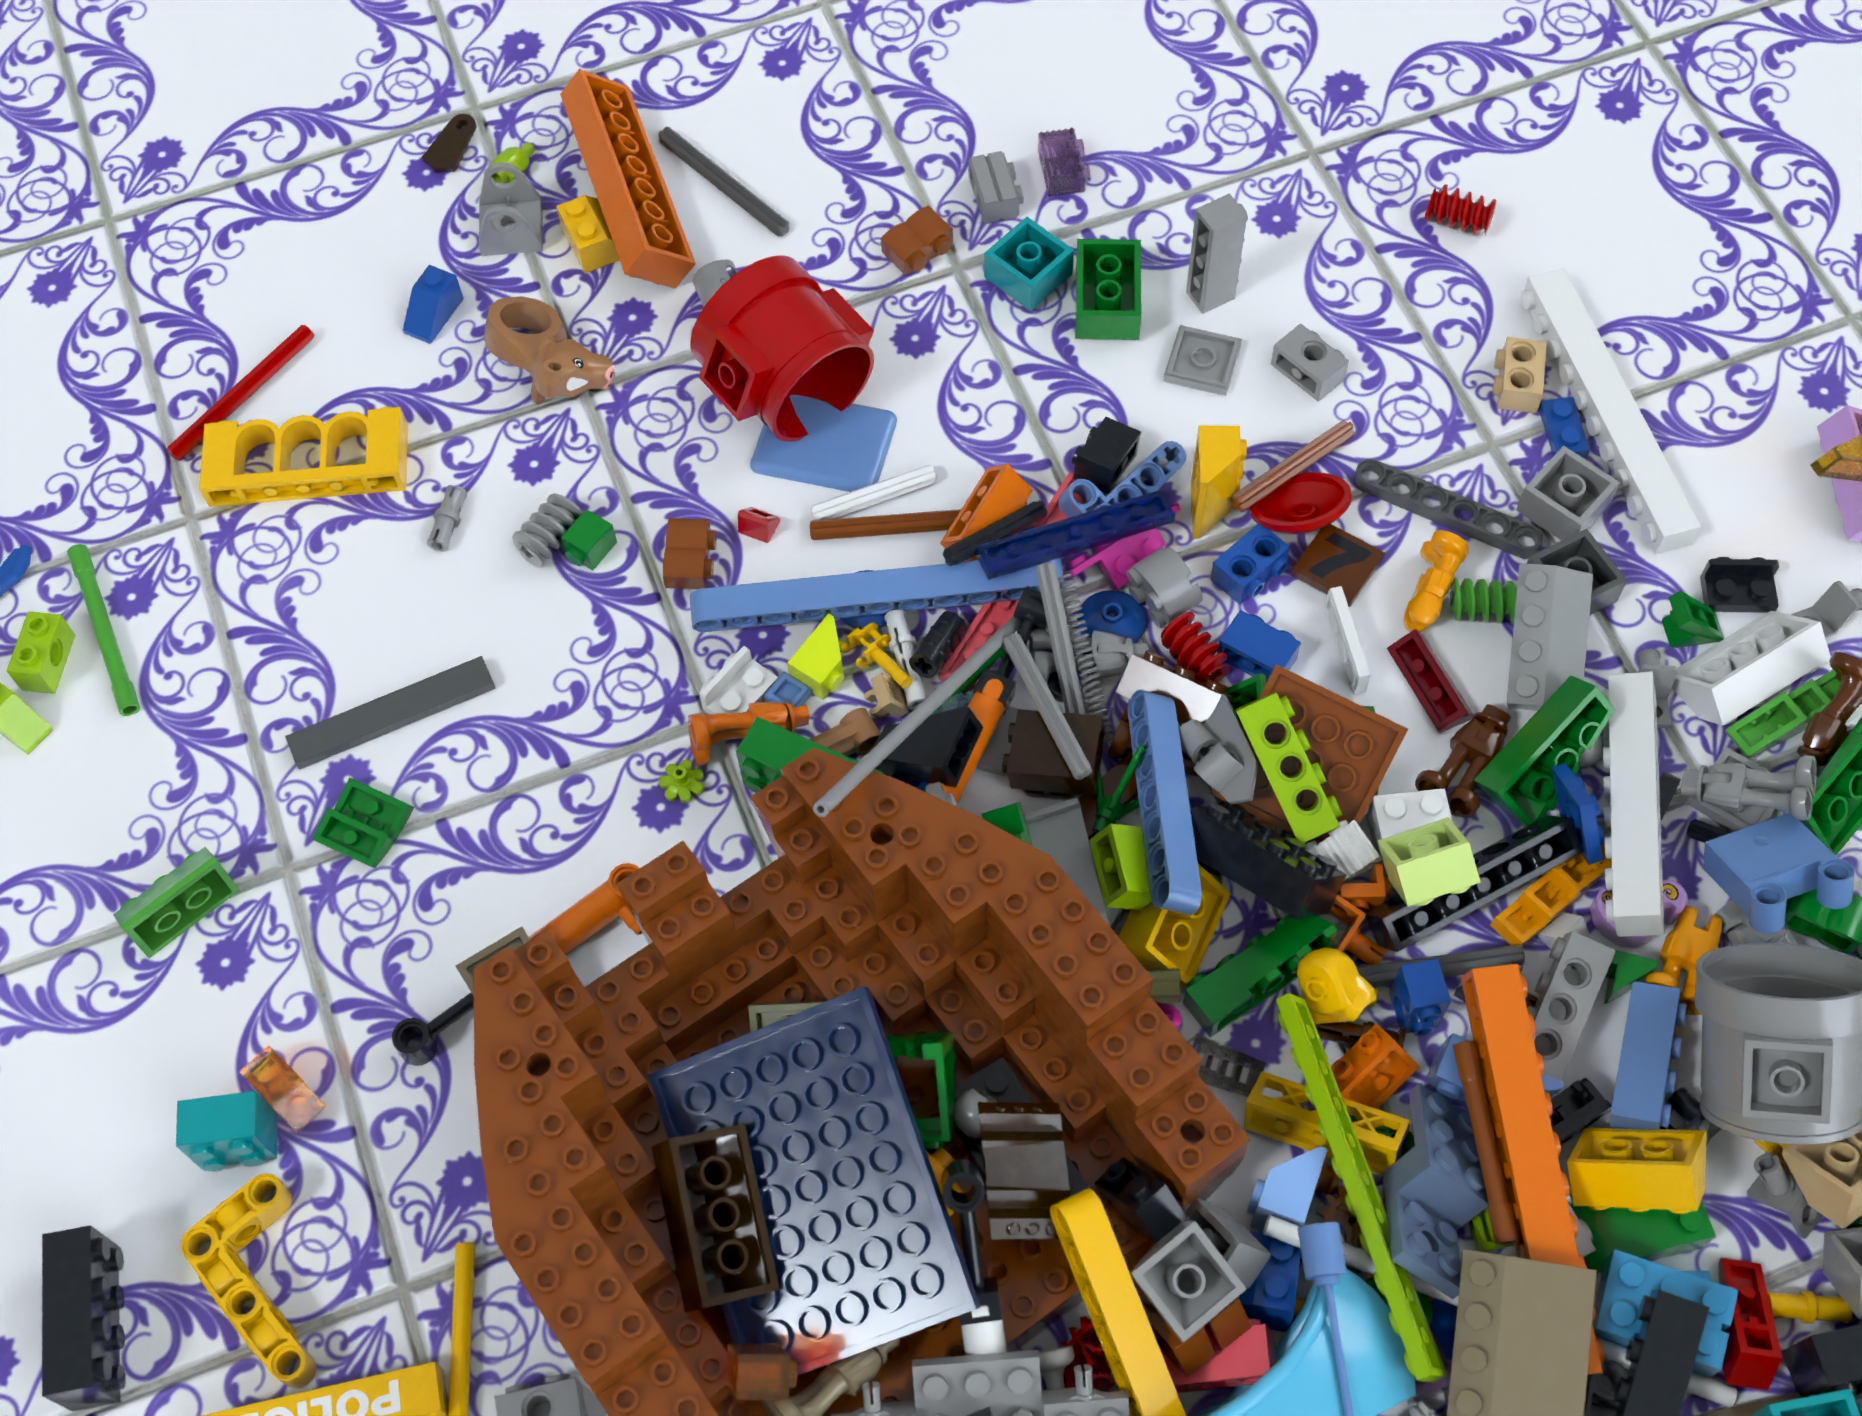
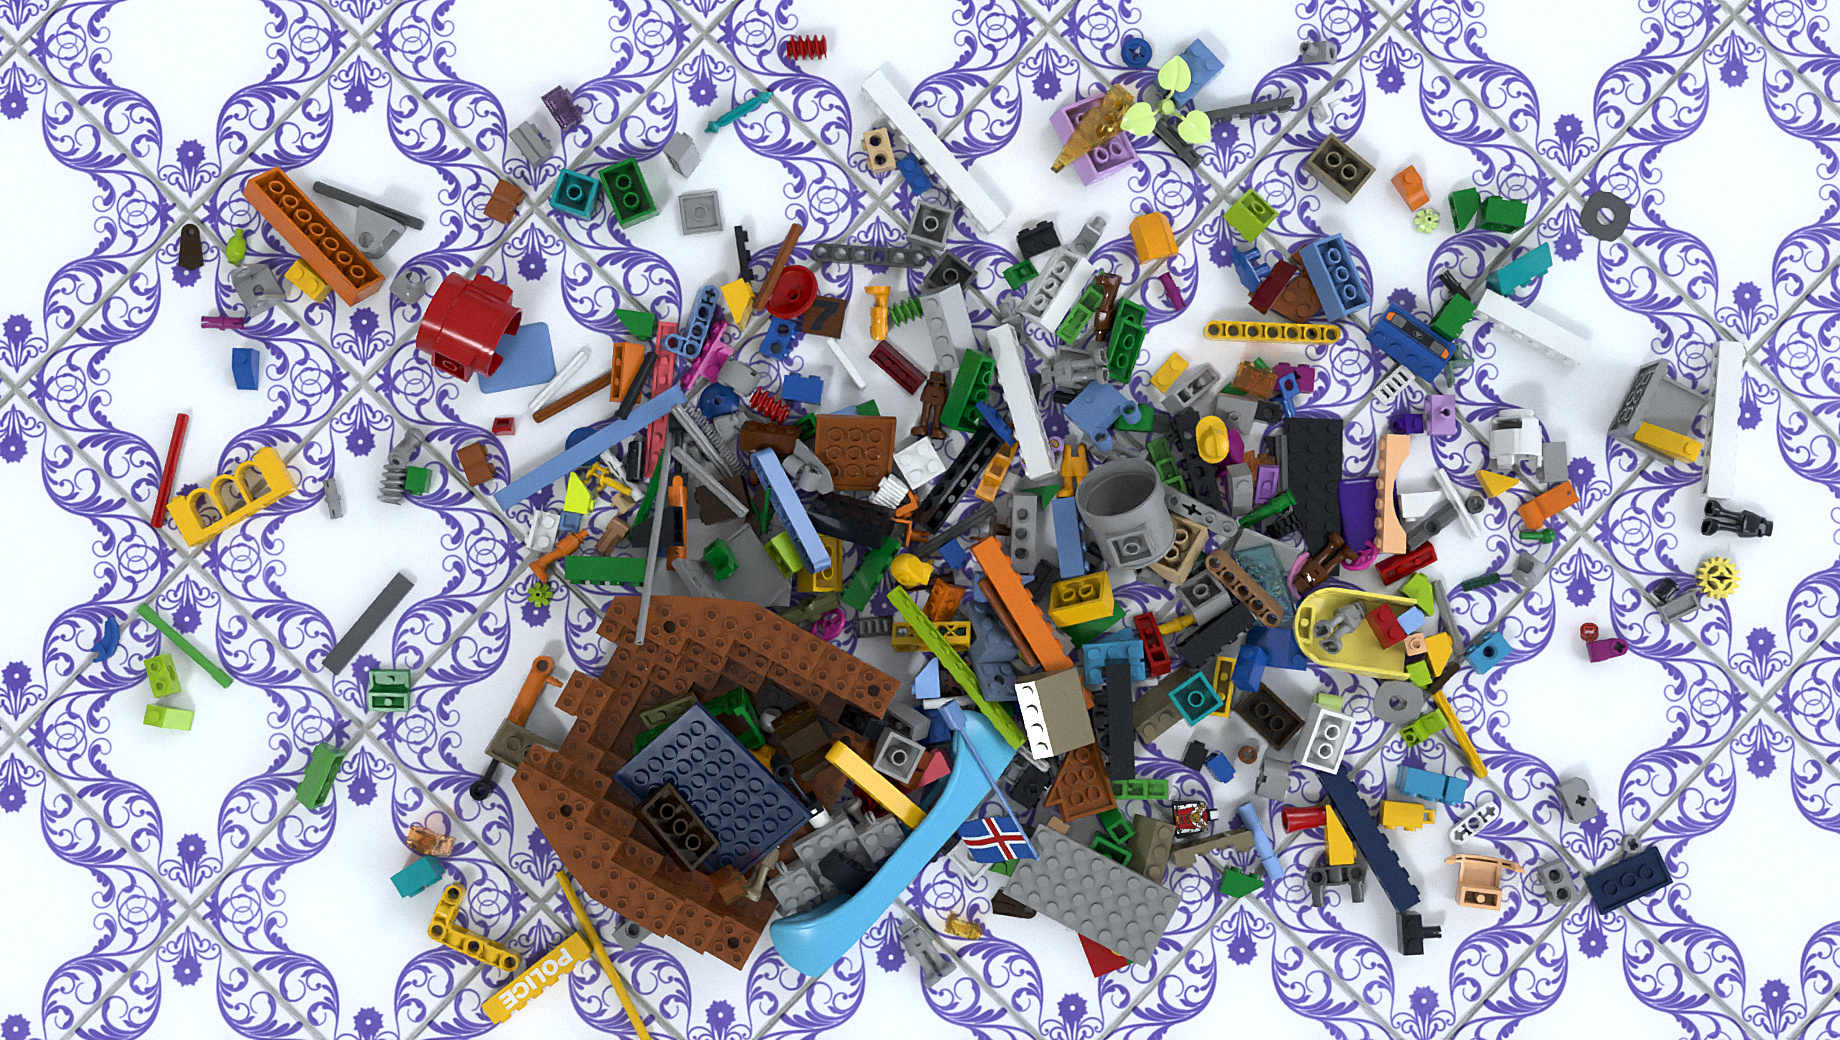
camera: 30 degrees left, 25 degrees up
black brick [42,1225,126,1412] -> none
medium nougat animal [484,296,615,405] -> none
clear blue tile [975,490,1175,580] -> none
black brick [1072,417,1141,494] -> none
lime brick [1236,691,1342,843] -> none
light grey brick [1271,323,1349,402] -> none
yellowish green brick [1377,817,1481,907] -> none
none -> magenta pin [201,315,244,331]
none -> light grey hose [354,205,406,259]
none -> light grey piece [387,428,425,467]
none -> green slope [615,309,657,342]
none -> teal wheel [704,91,772,133]
none -> black plate [734,225,754,286]

